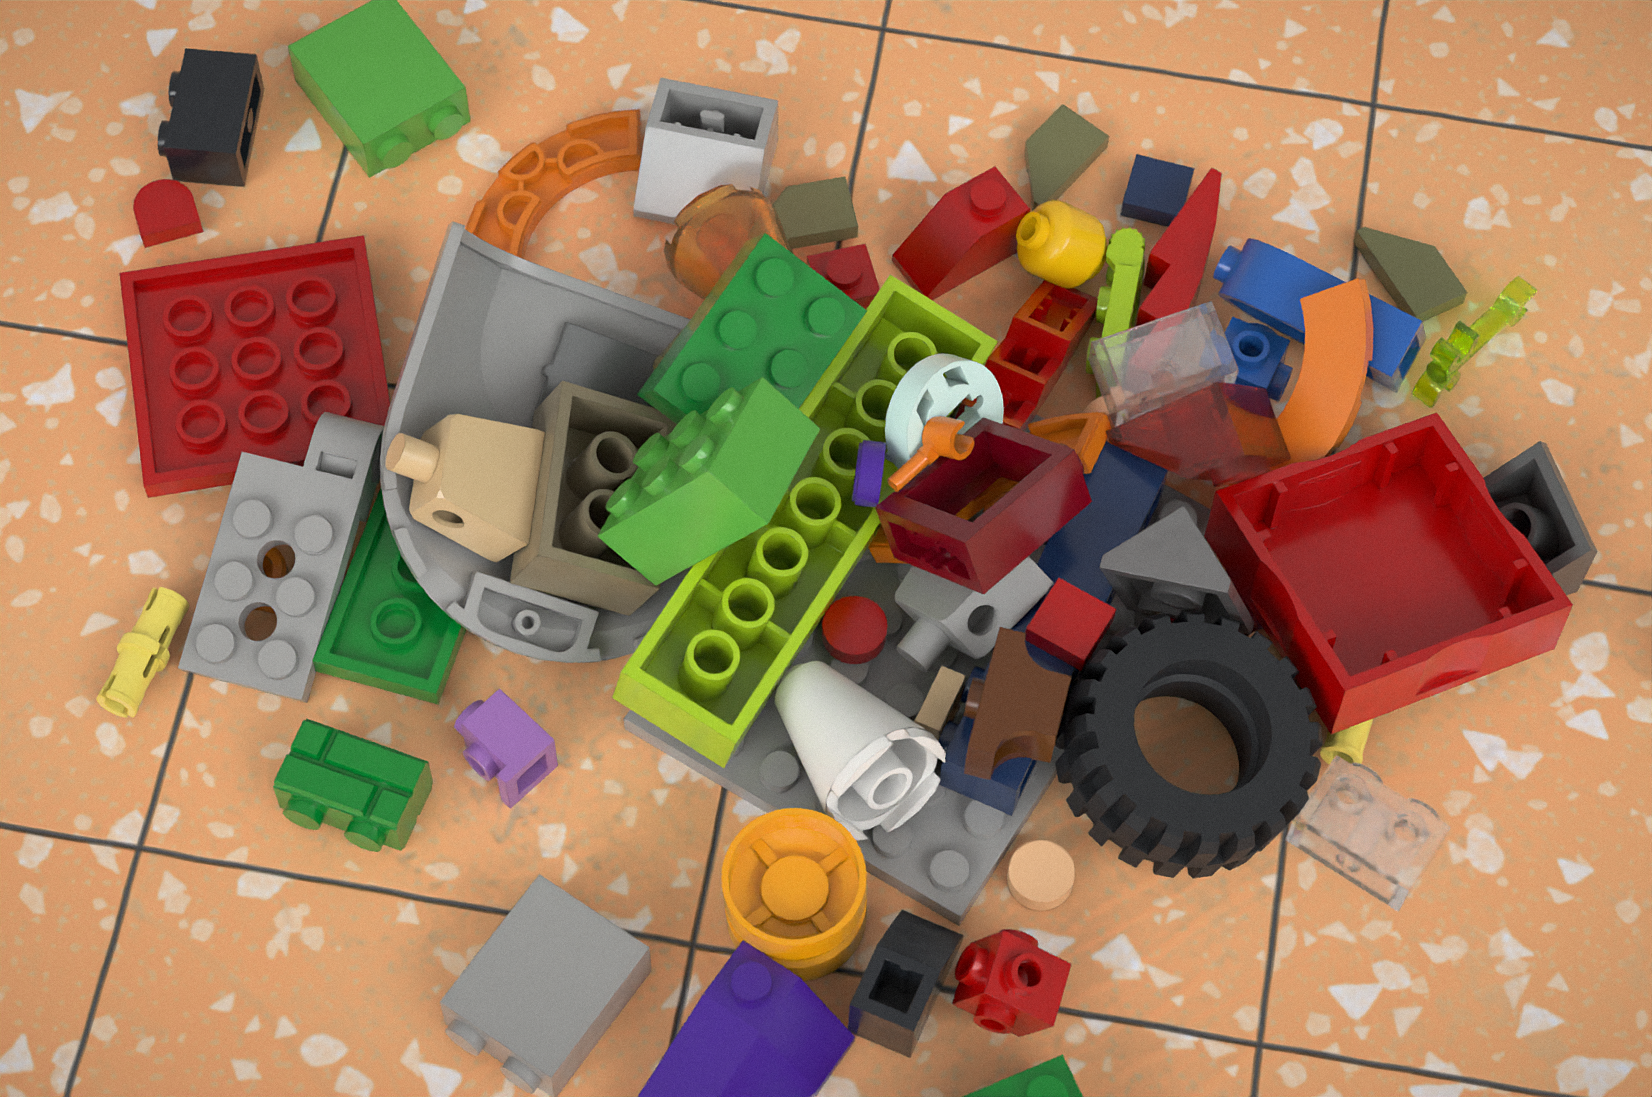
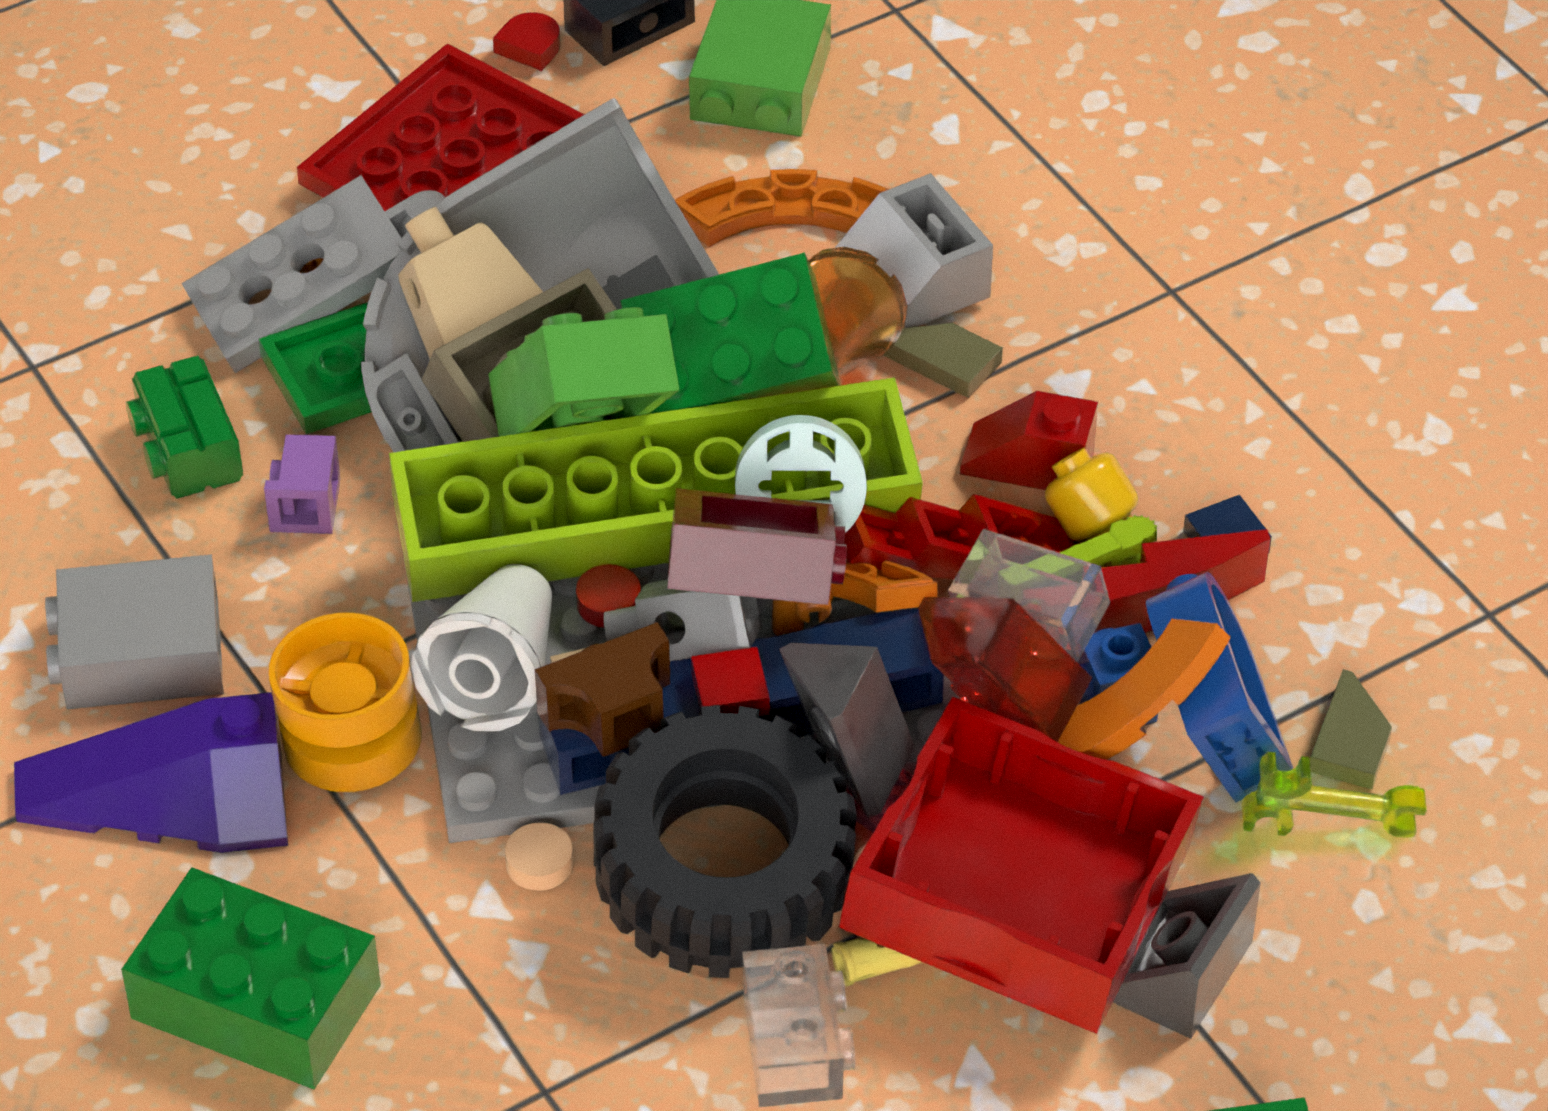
camera: 50 degrees right, 15 degrees down
light yellow pin [96,587,190,718] -> none
red plate [807,243,880,309] -> none
black slope [848,910,964,1058] -> none
dark purple tile [852,440,886,508] -> none
orange hand [887,416,974,492] -> none
red brick [952,929,1072,1037] -> none
olive tile [1024,104,1109,211] -> none

